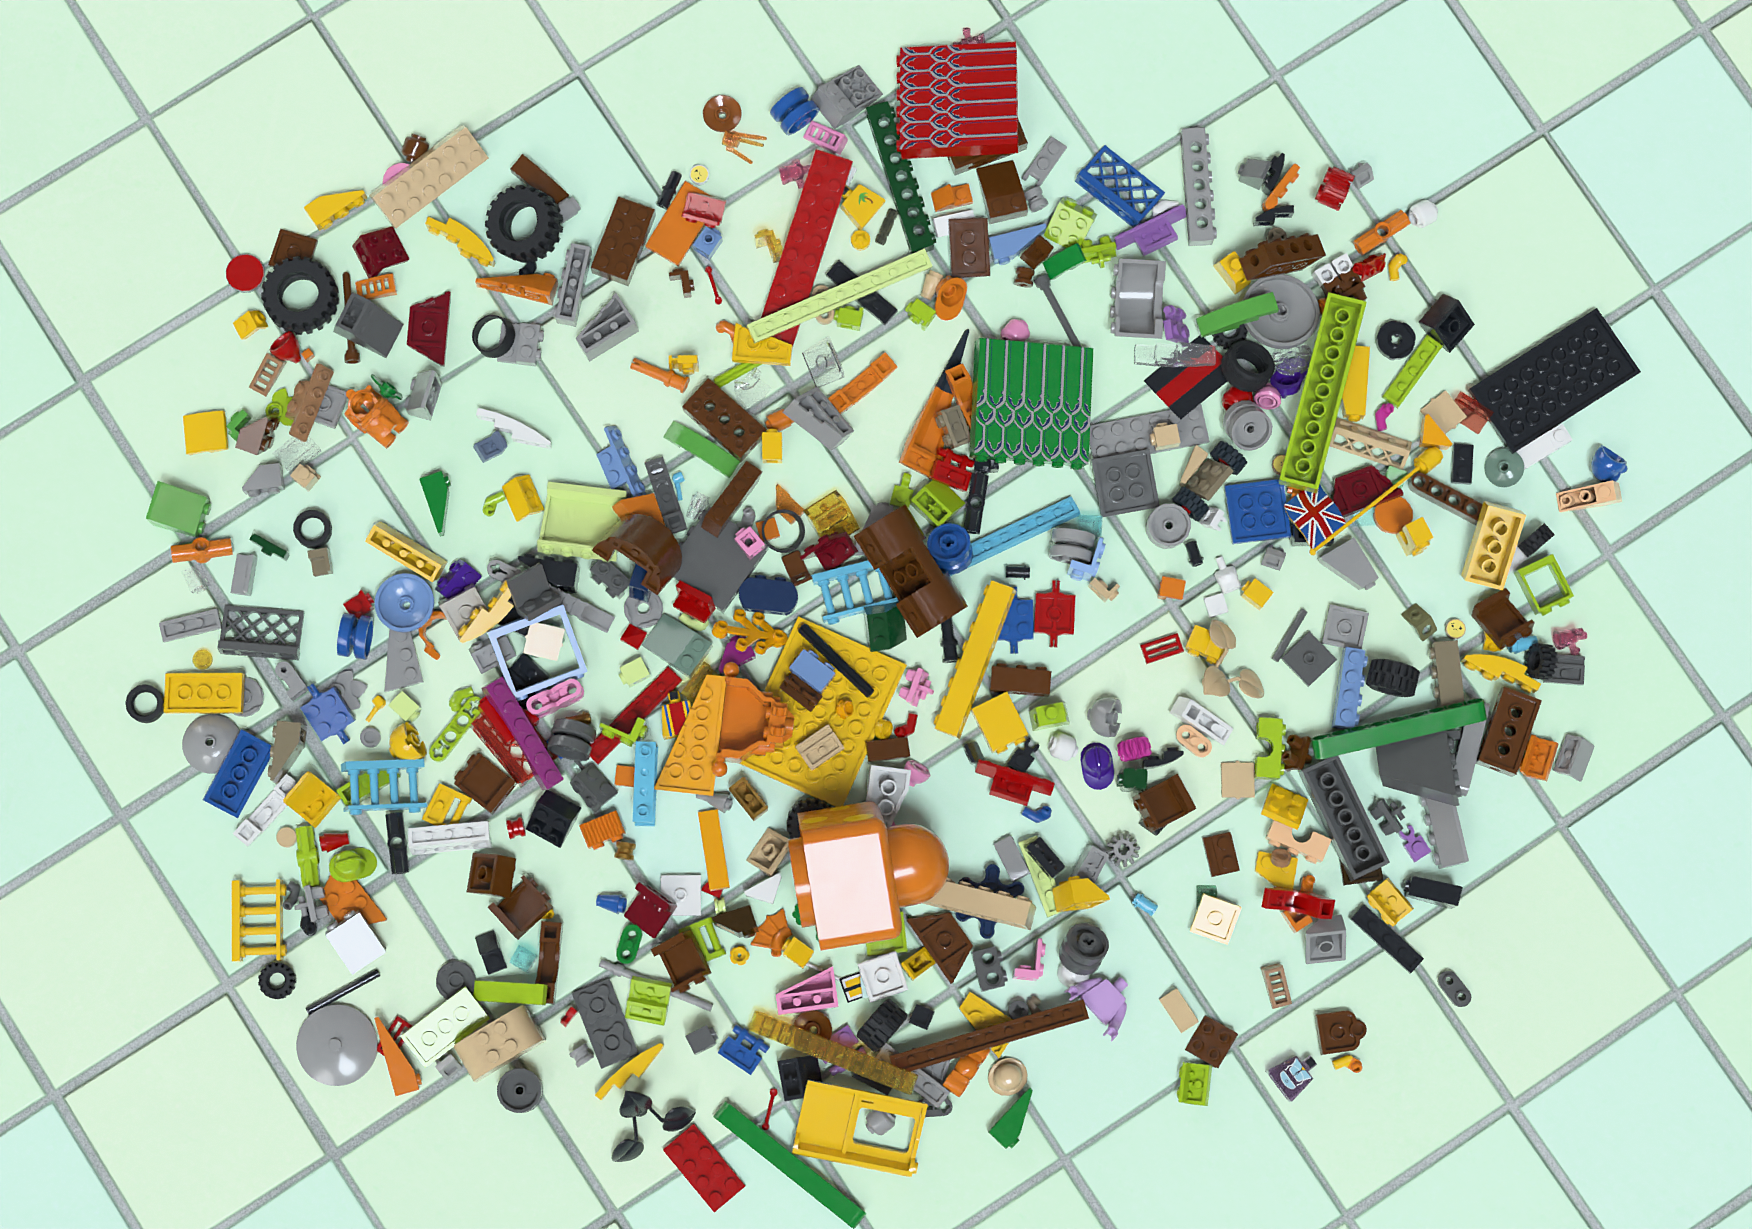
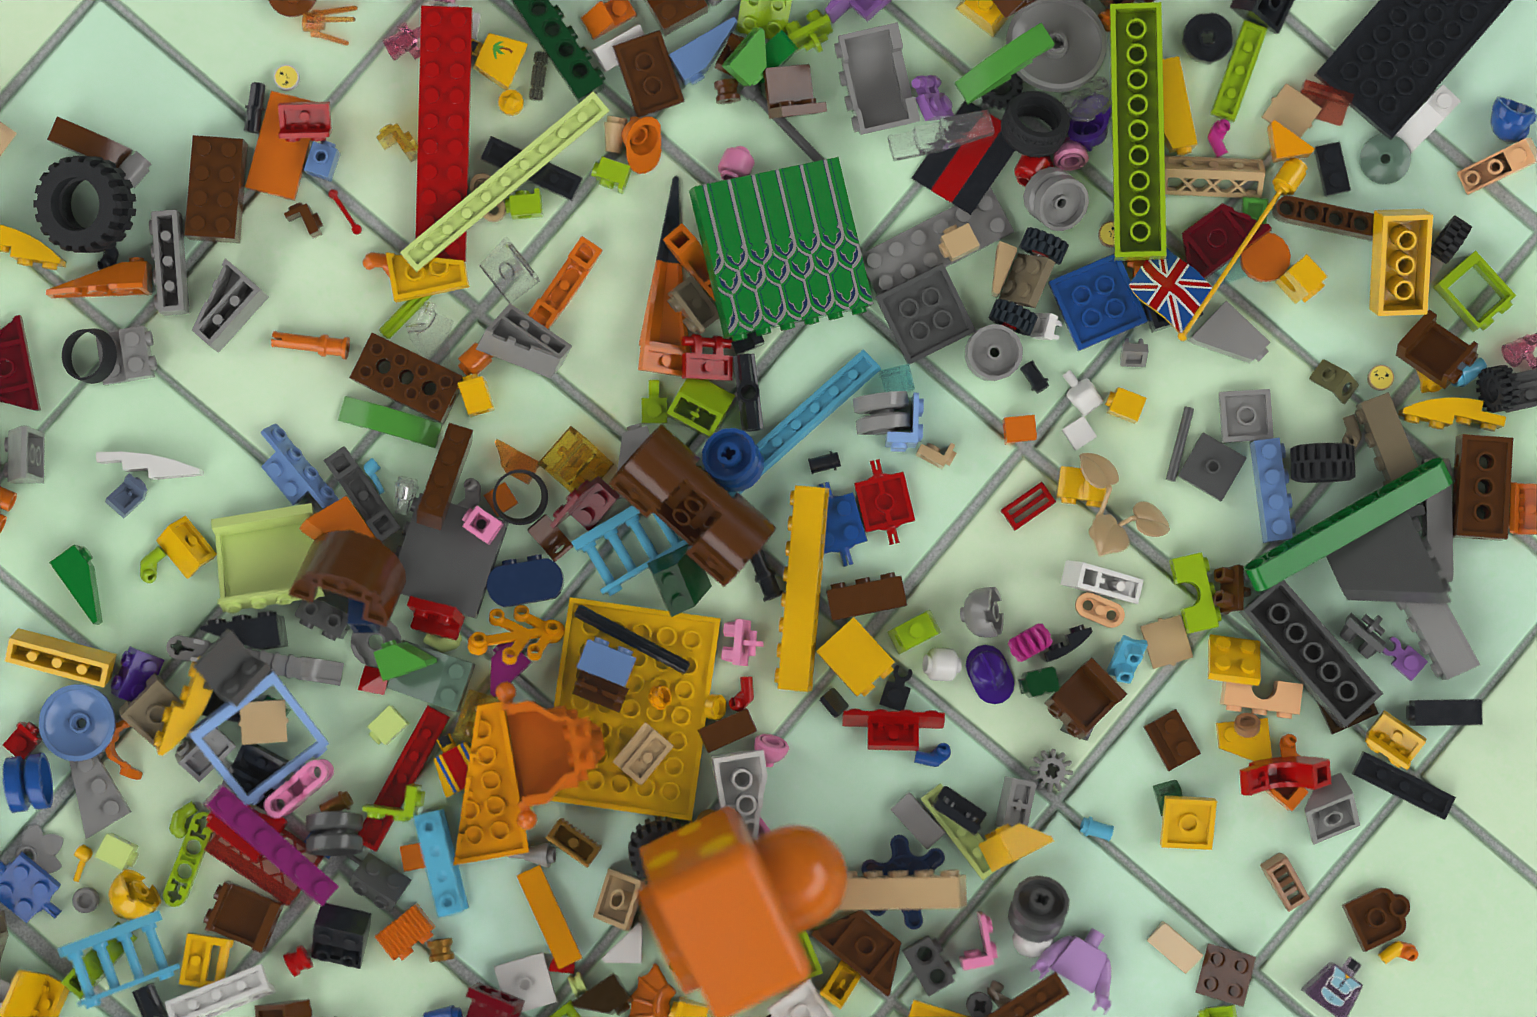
camera: 15 degrees left, 5 degrees up
yellow plate [669,355,699,375] -> none
dark grey plate [1437,971,1472,1007] -> none
none -> bright green slope [373,640,438,681]
none -> bright green slope [721,27,767,86]
none -> bracket [763,64,827,119]
none -> medium azure hips [1106,635,1148,684]
none -> dark tan arm [1342,414,1362,449]

